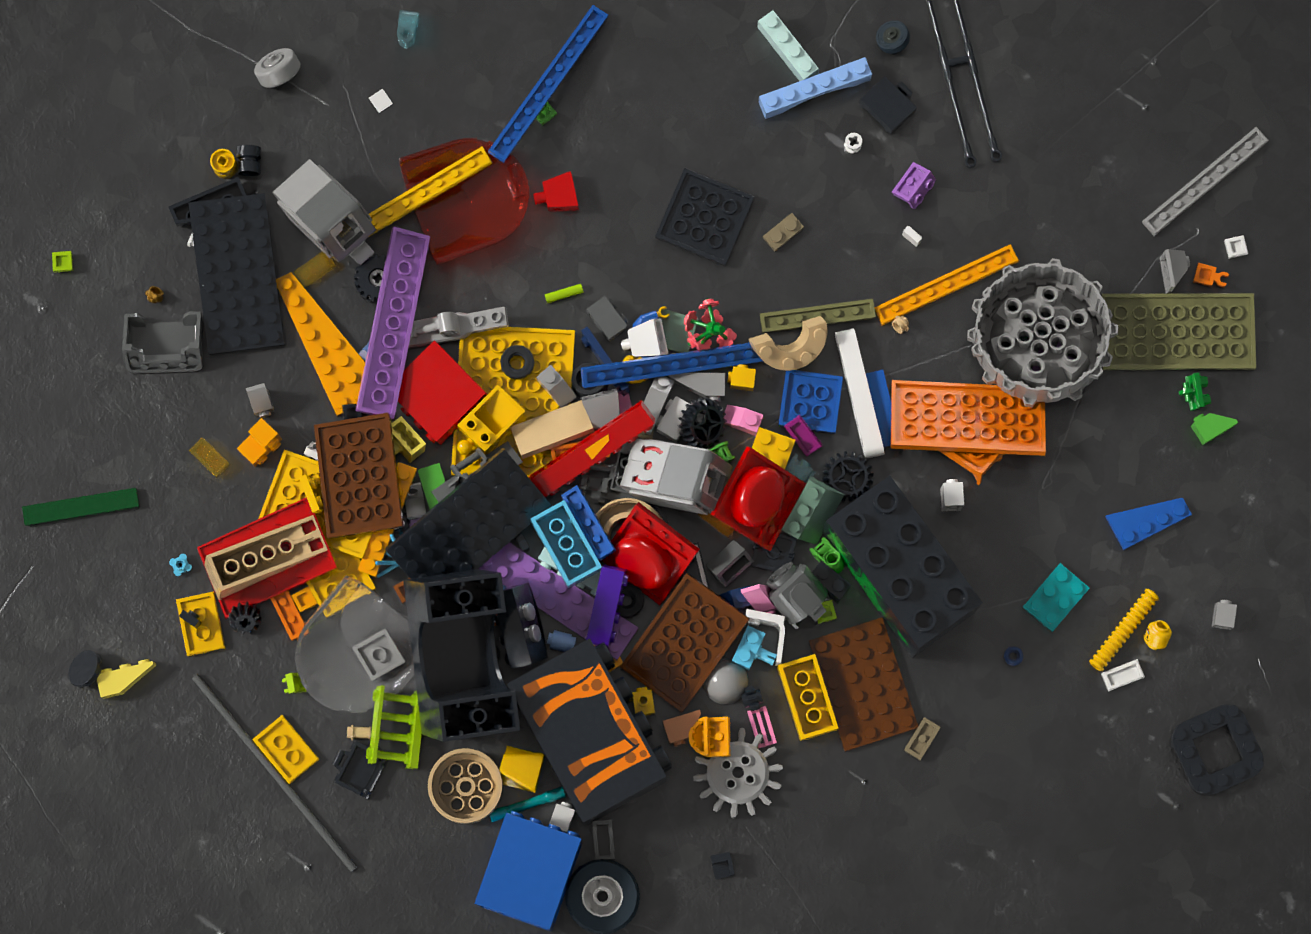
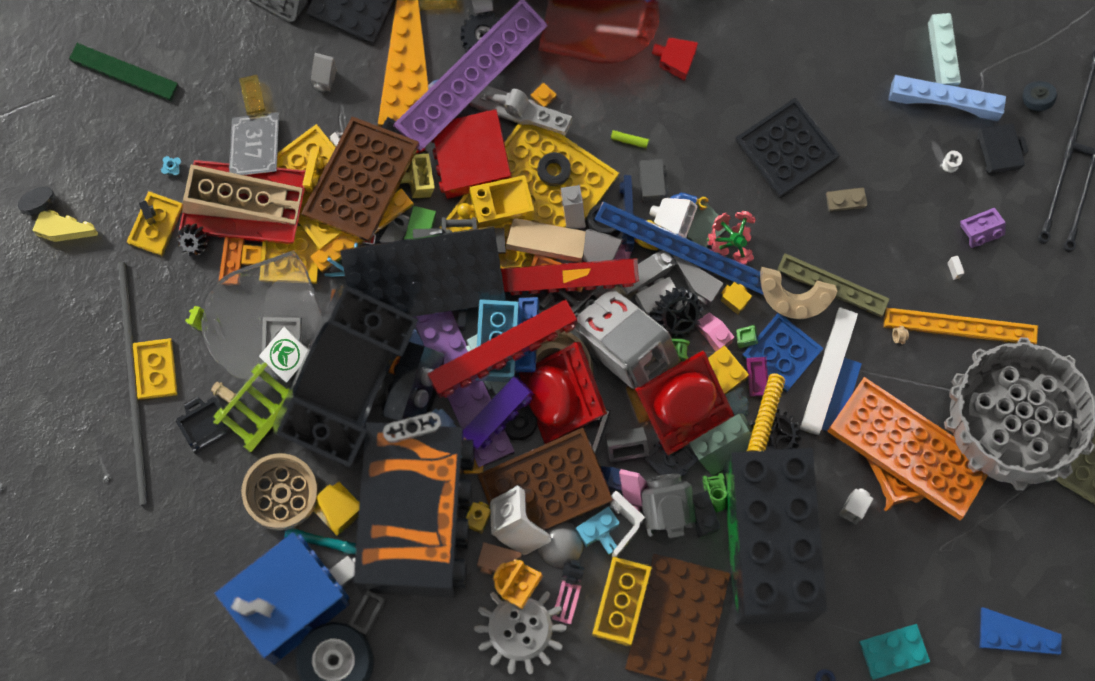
camera: 30 degrees right, 5 degrees down
light orange brick [237,418,282,467] -> none
lime plate [817,600,837,624] -> none
none -> sticker [229,112,279,175]
none -> light grey piece [231,597,275,618]
none -> slope [259,327,308,382]
none -> light grey beam [383,413,441,443]
none -> red brick [427,300,577,398]
none -> white piece [490,486,551,555]
none -> light orange plate [531,82,557,108]
none -> bright green tile [736,325,758,348]
none -> yellow piece [747,374,785,451]

